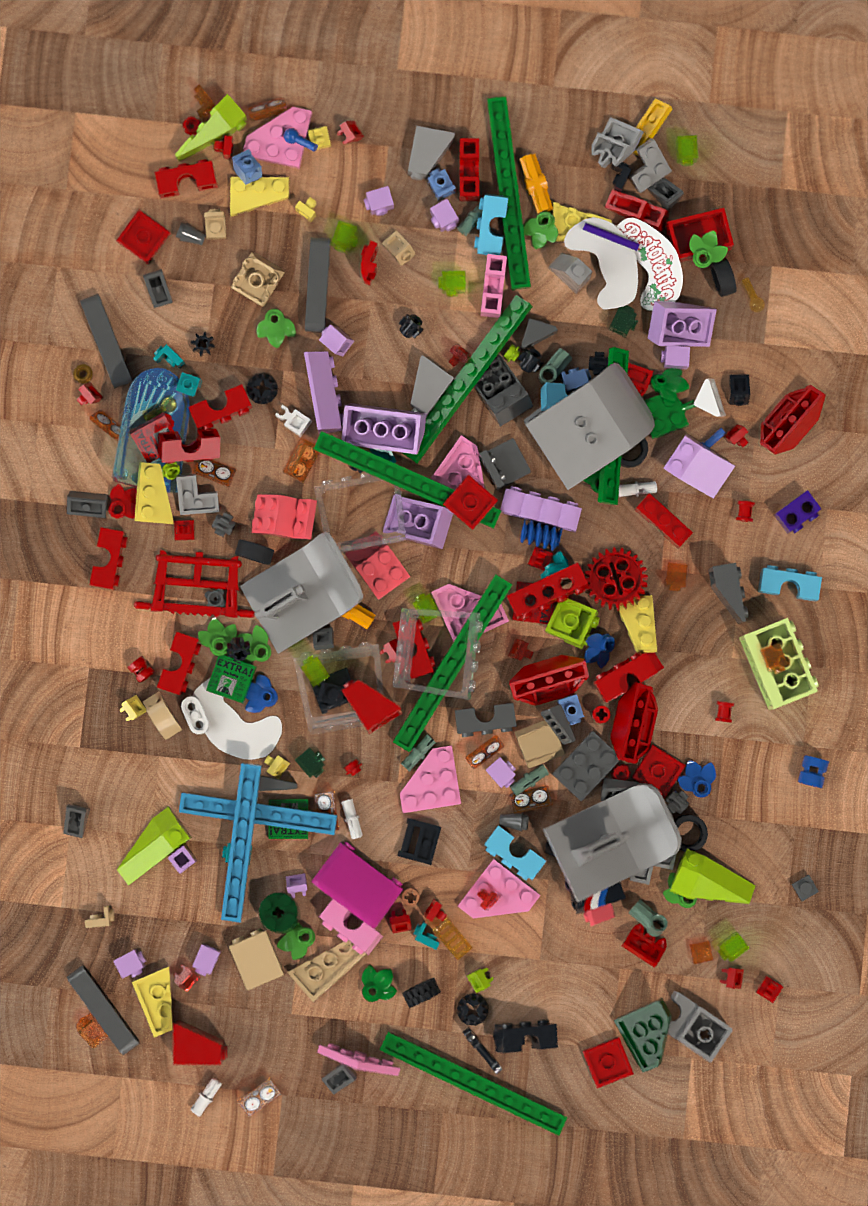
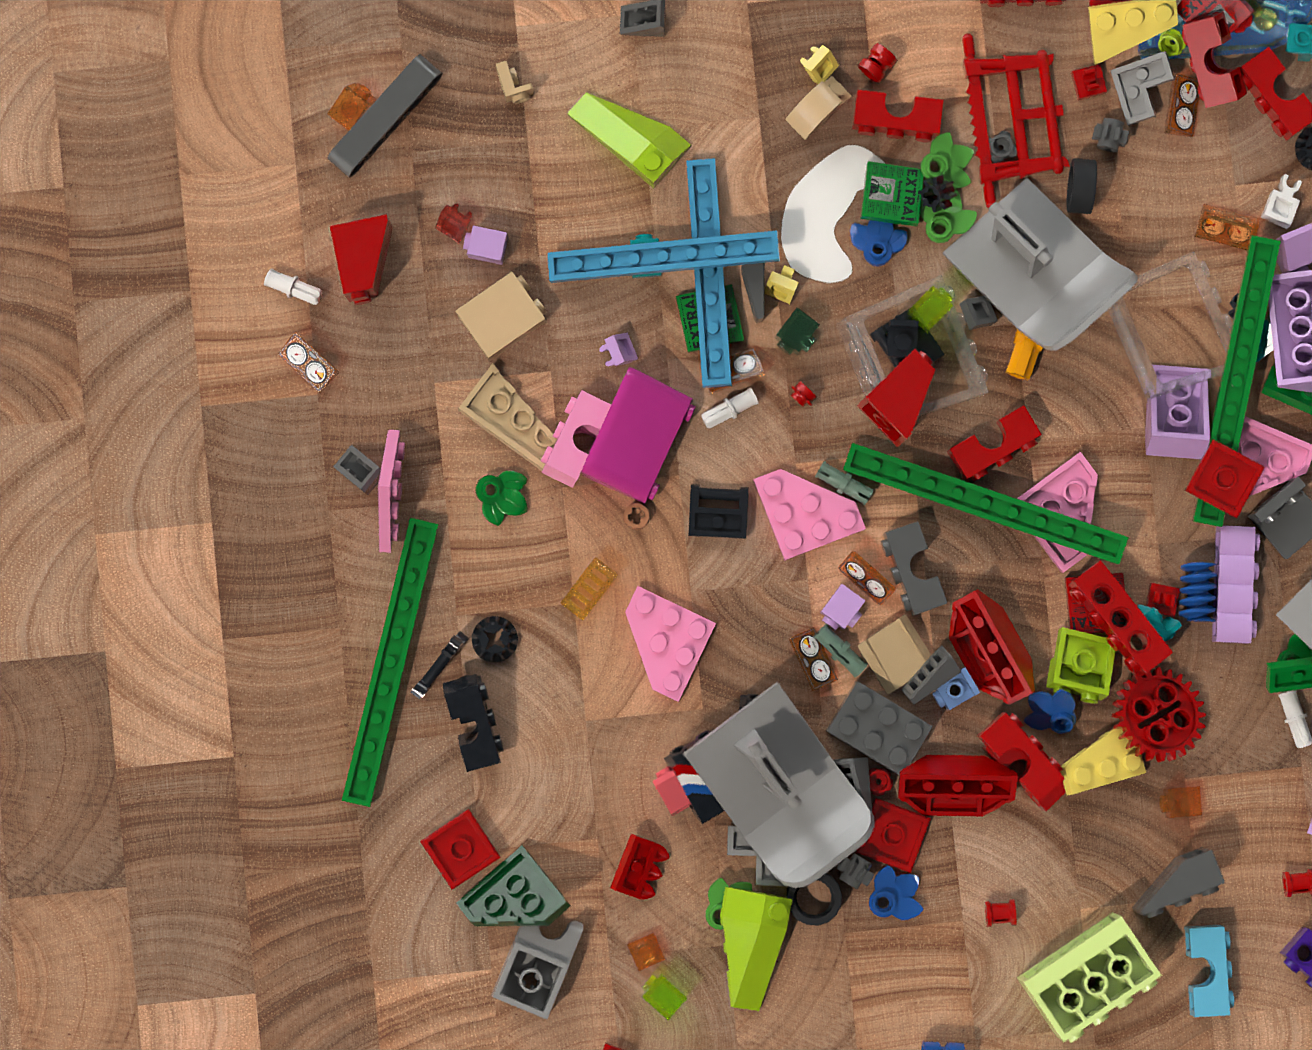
camera: 80 degrees right, 0 degrees up
lavender brick [113,949,146,979] -> none
light yellow wing [132,967,173,1037] -> none
lavender brick [168,845,198,874] -> none
white plate [181,697,209,734] -> none
coral bracket [251,494,317,540] -> none
dark green brick [259,893,300,934] -> none
bright green plate [277,923,315,960] -> none
coral bracket [345,531,410,600] -> none
tile [380,638,407,663] -> none
red tile [390,909,412,934] -> none
clear windscreen [393,608,483,700] -> none
black tyre [402,978,441,1008] -> none
clear neon green brick [412,593,441,625] -> none
teal bracket [413,921,440,950] -> none
red tile [423,899,447,922] -> none
lime tile [467,968,494,993] -> none
clear red tile [477,889,502,911] -> none
medium azure arch [484,826,546,880] -> none
dark grey cone [499,812,529,832] -> none
clear red tile [508,638,534,661] -> none
red bush [592,706,611,724] -> none
sand green piece [629,900,668,937] -> none
red arch [635,493,693,549] -> none
red tile [720,968,744,989] -> none
clear orange bracket [760,643,789,674] -> none

